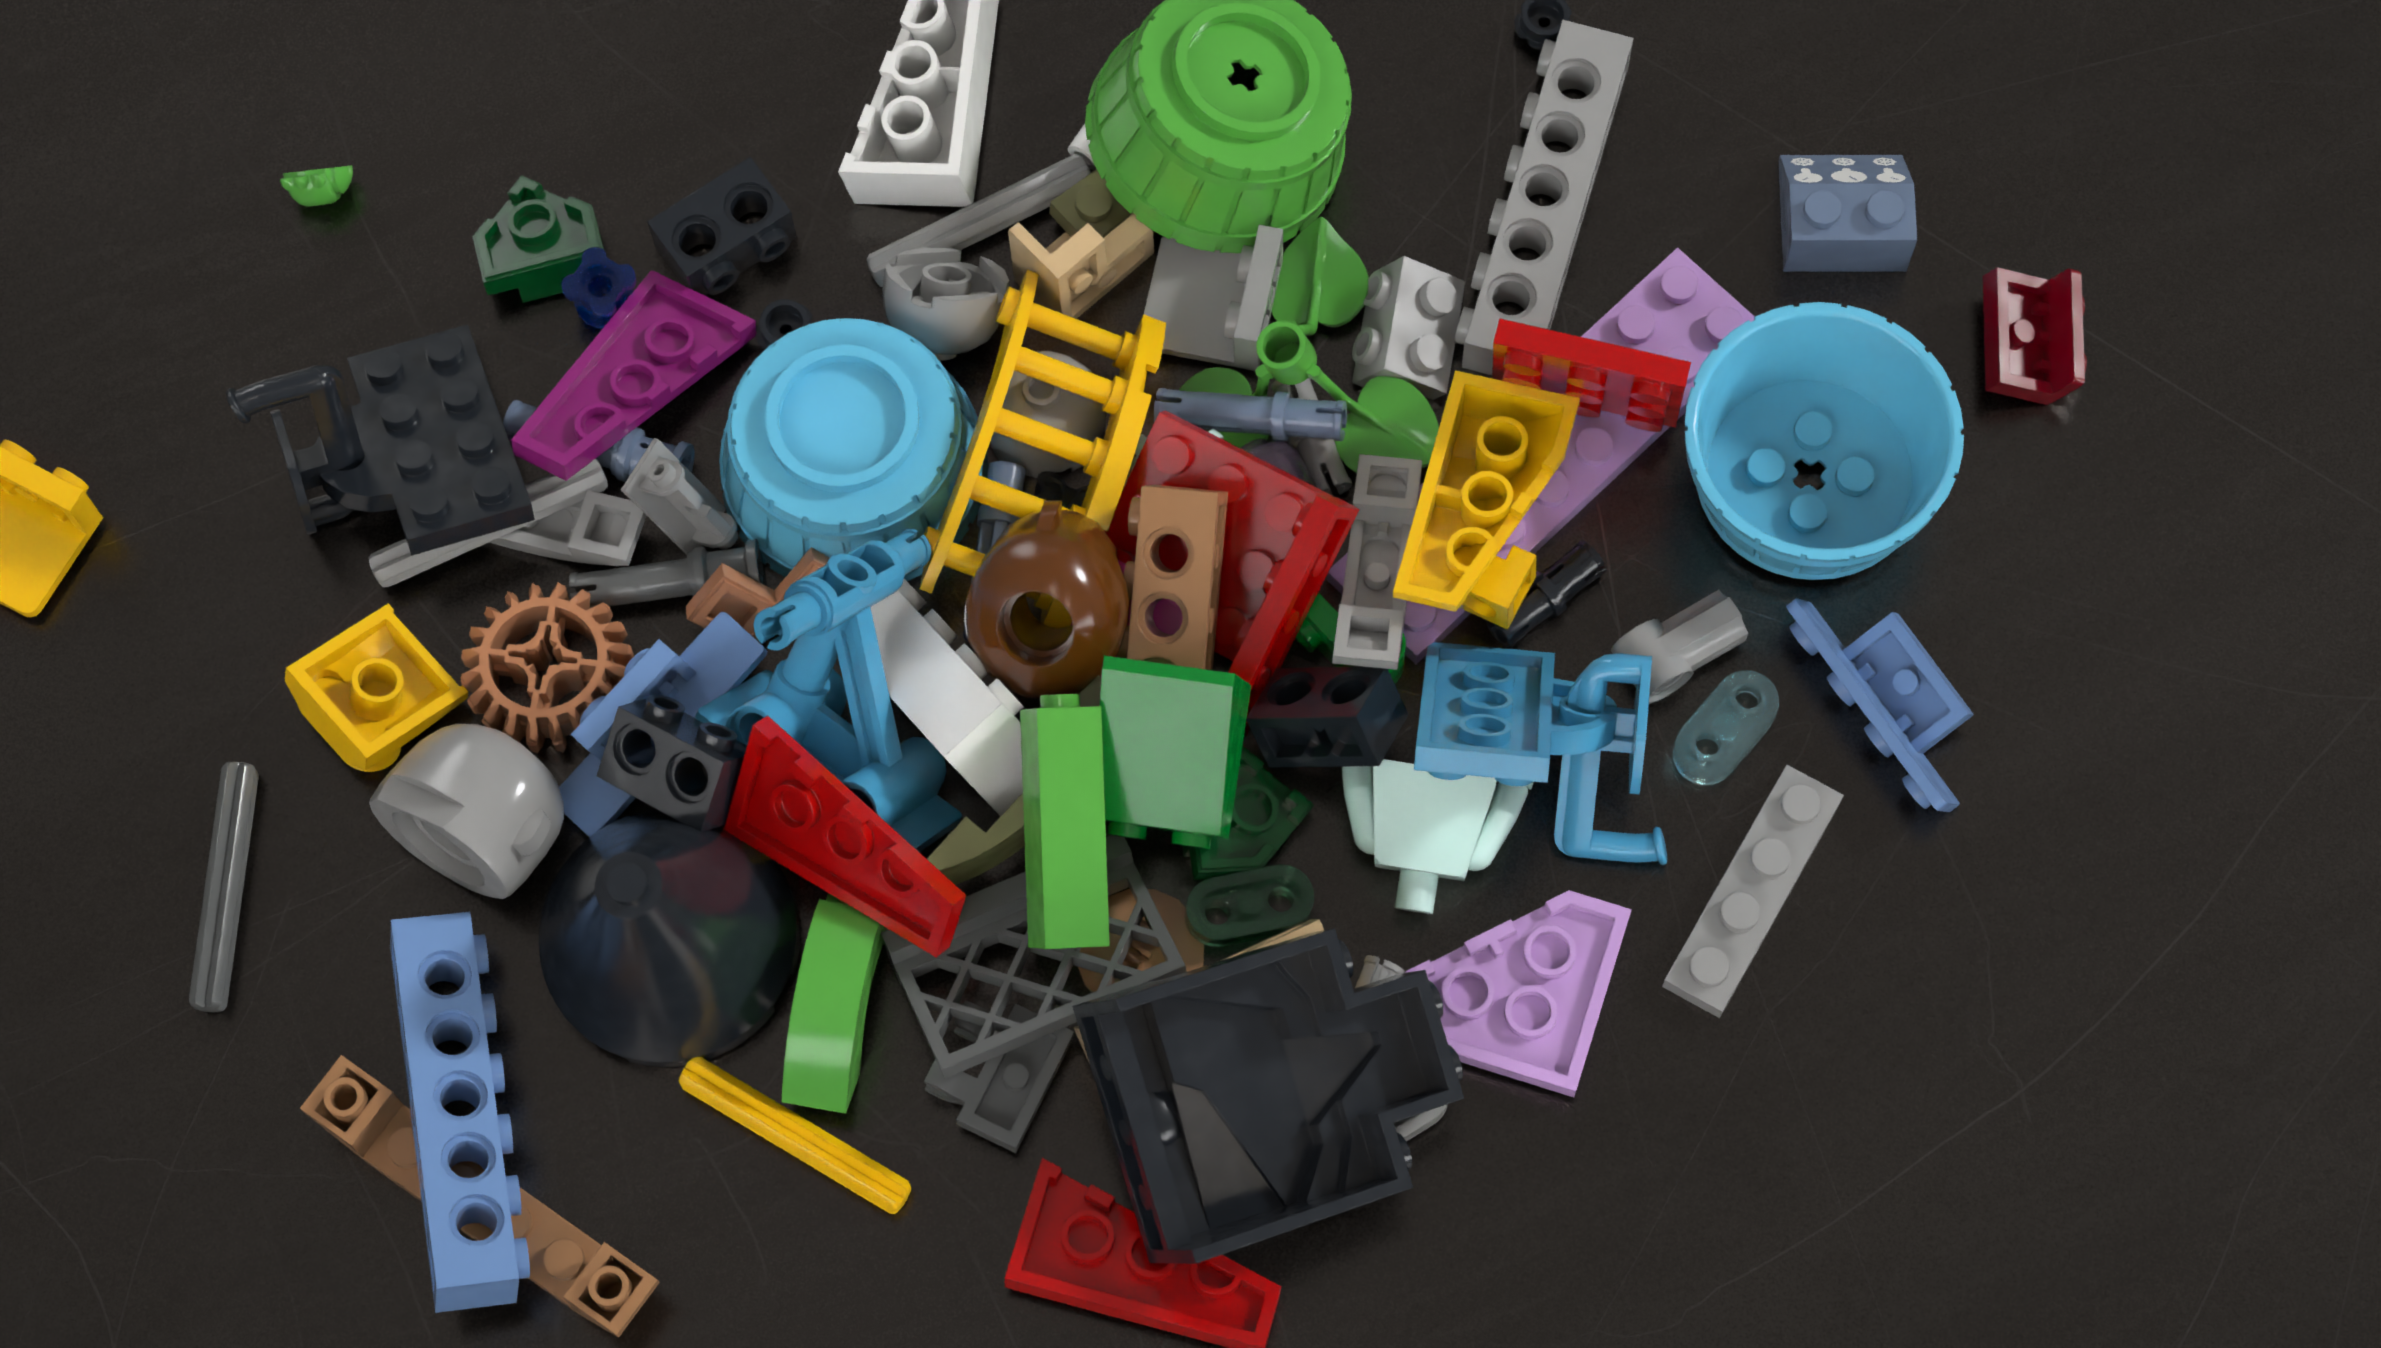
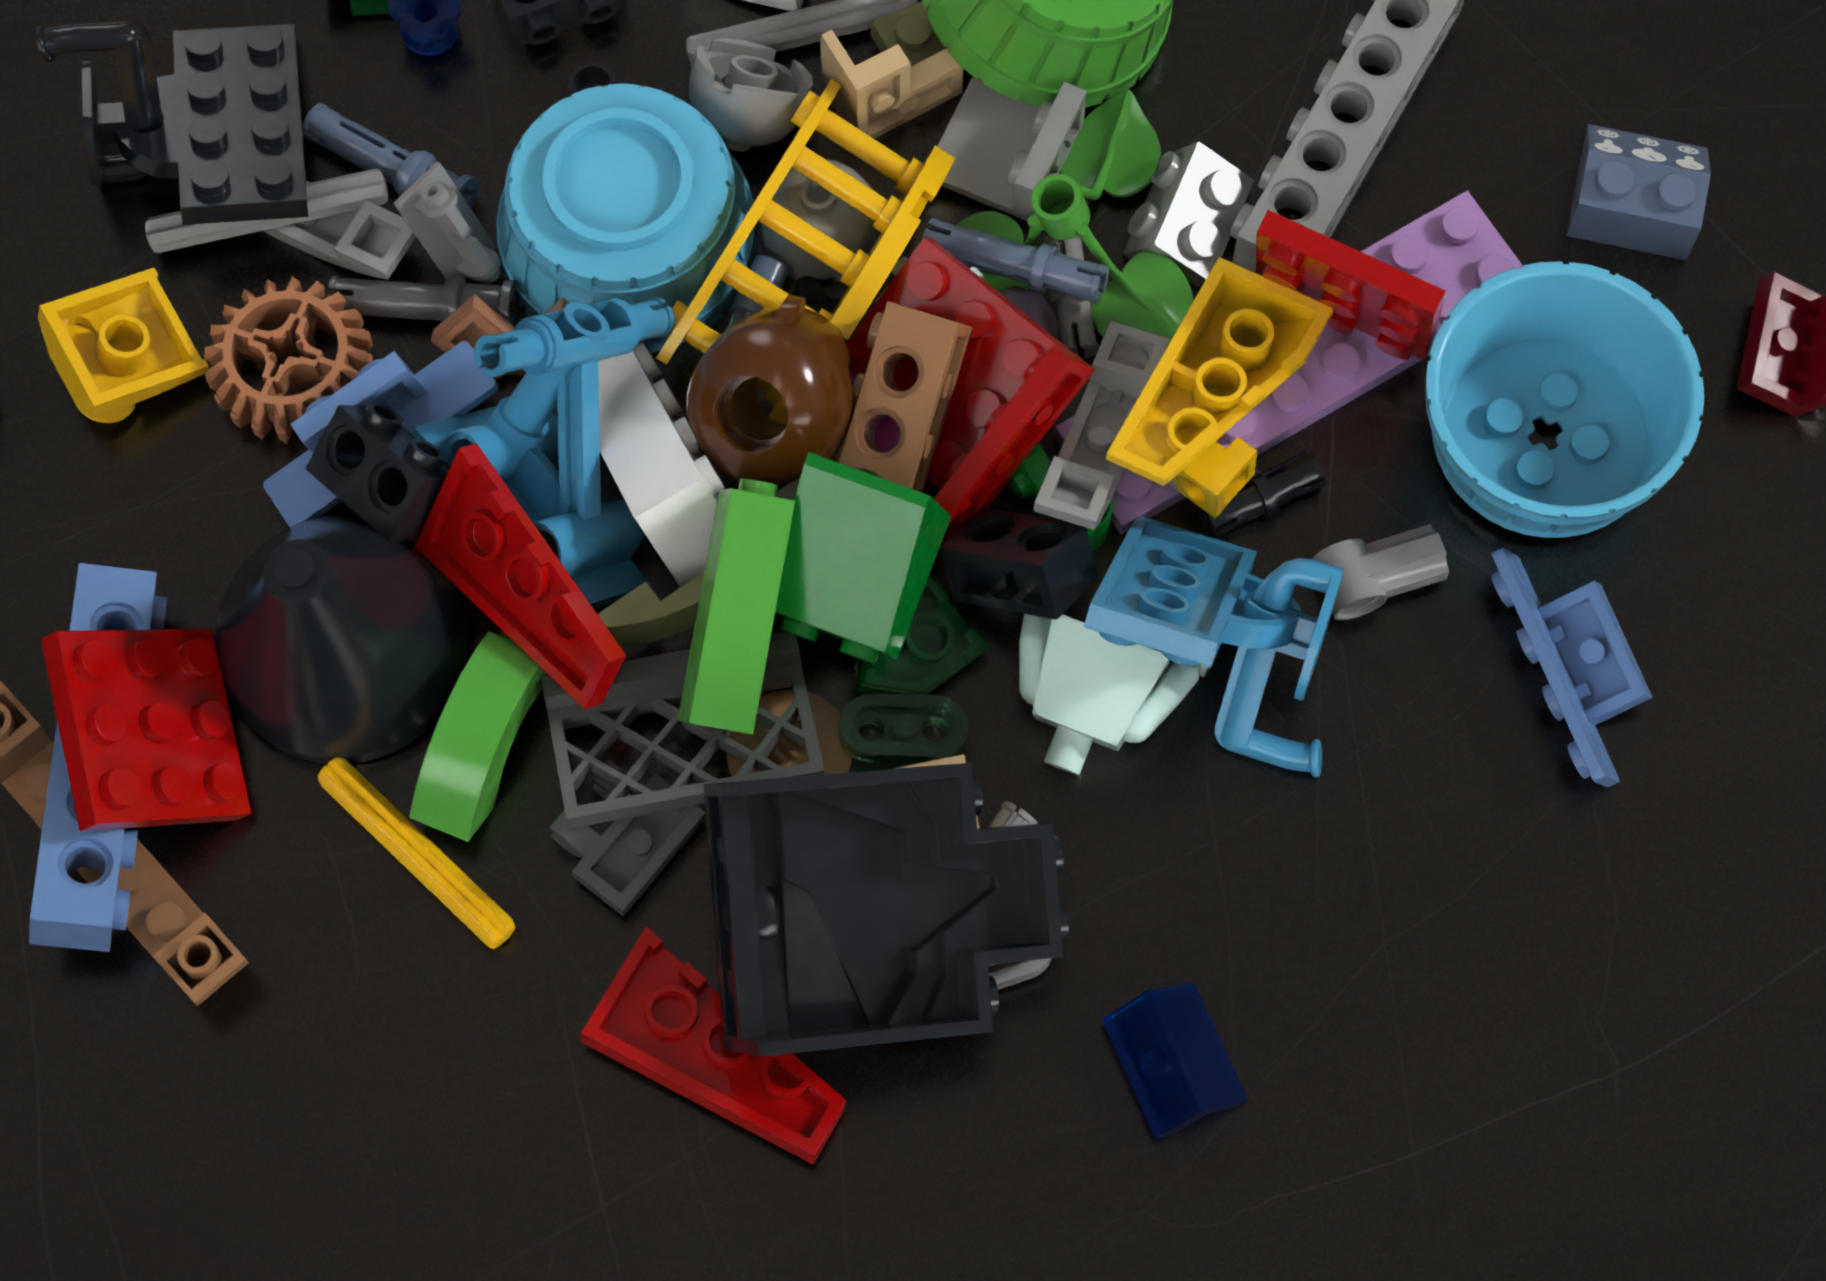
camera: 10 degrees right, 0 degrees up
light grey piece [369,724,564,899] -> none
magenta wing [511,270,757,481] -> none
lavender plate [1405,890,1632,1097] -> none
light grey plate [1662,765,1844,1018] -> none
clear light blue plate [1673,670,1779,785] -> none
none -> red plate [41,629,251,831]
none -> clear blue panel [1102,983,1247,1139]

